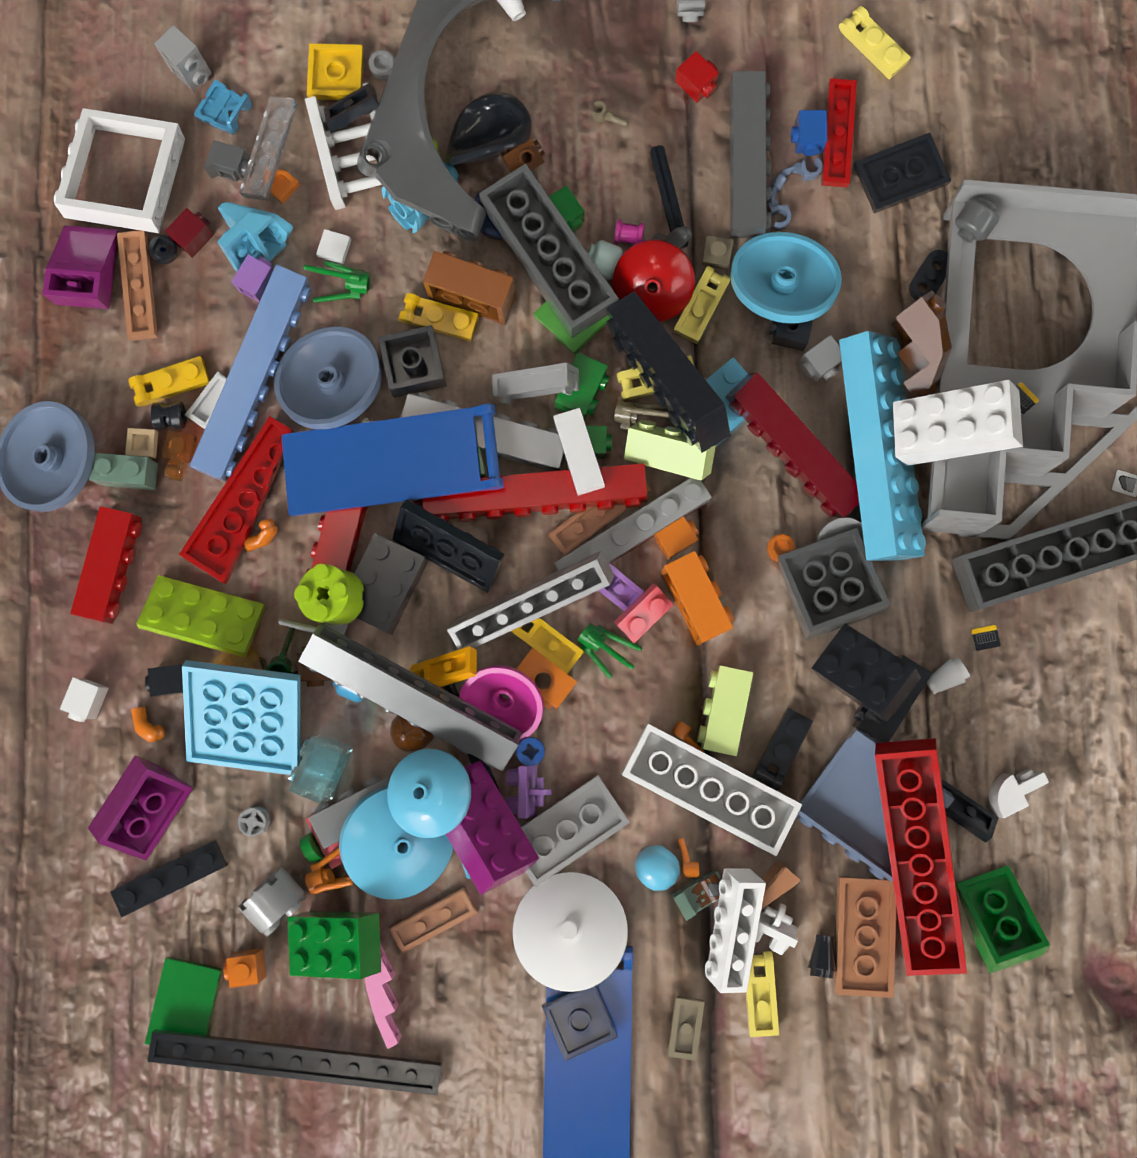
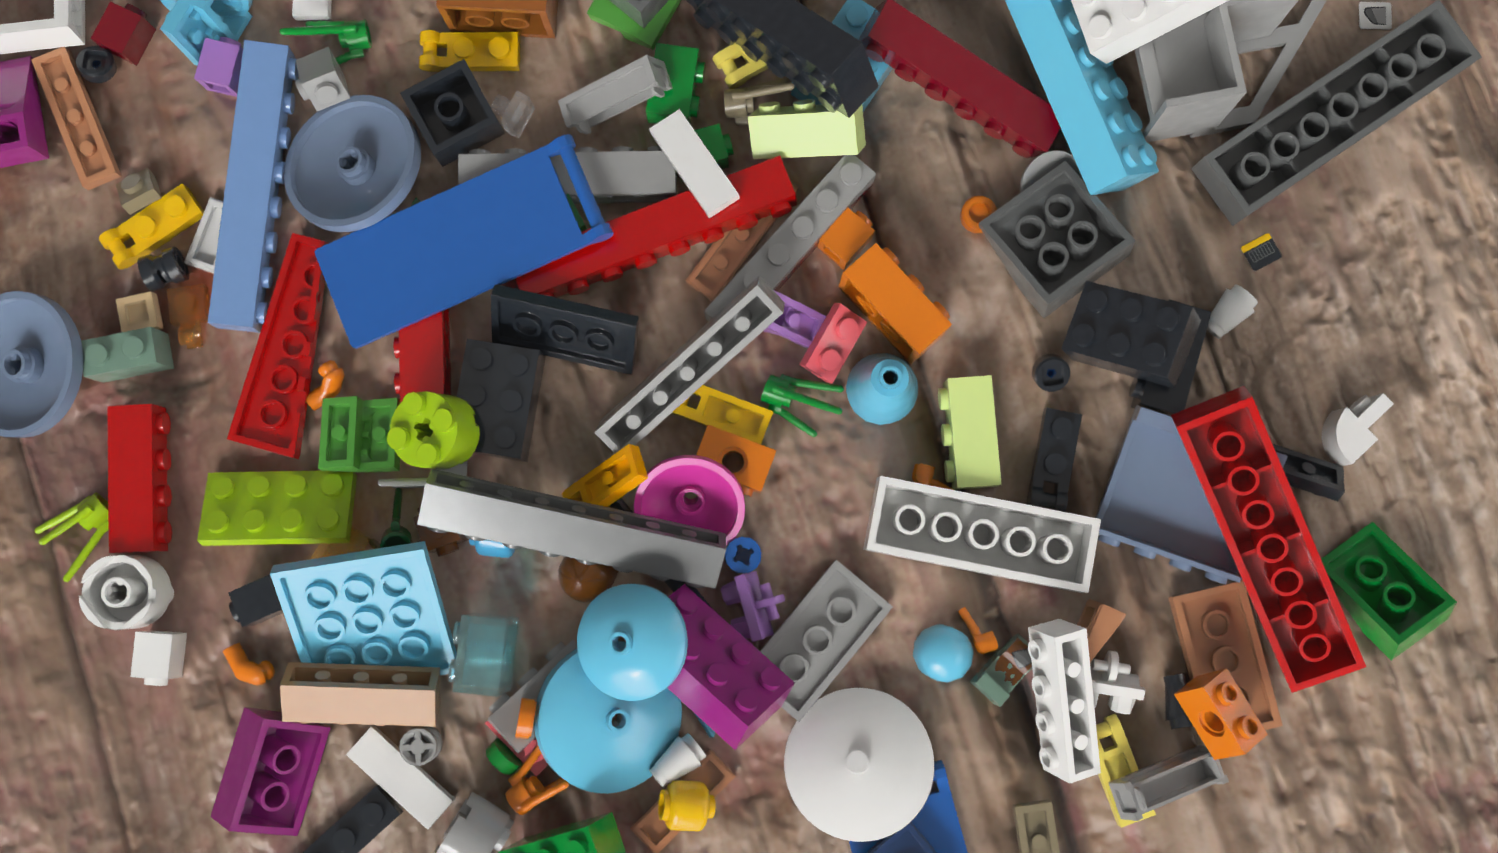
camera: 20 degrees left, 0 degrees up
none -> lime plant [35,492,109,582]
none -> white brick [79,555,174,630]
none -> dark tan plate [116,168,162,215]
none -> brick [280,662,441,727]
none -> light grey brick [295,47,350,112]
none -> bright green slope [318,396,400,472]
none -> white tile [346,725,455,829]
none -> clear tile [491,91,535,139]
none -> orange tile [515,698,537,739]
none -> white cone [649,733,706,788]
none -> yellow head [658,780,716,831]
none -> medium azure cone [846,353,918,425]
none -> black tile [1032,354,1071,392]
none -> light grey container [1108,745,1229,821]
none -> orange brick [1174,668,1268,760]

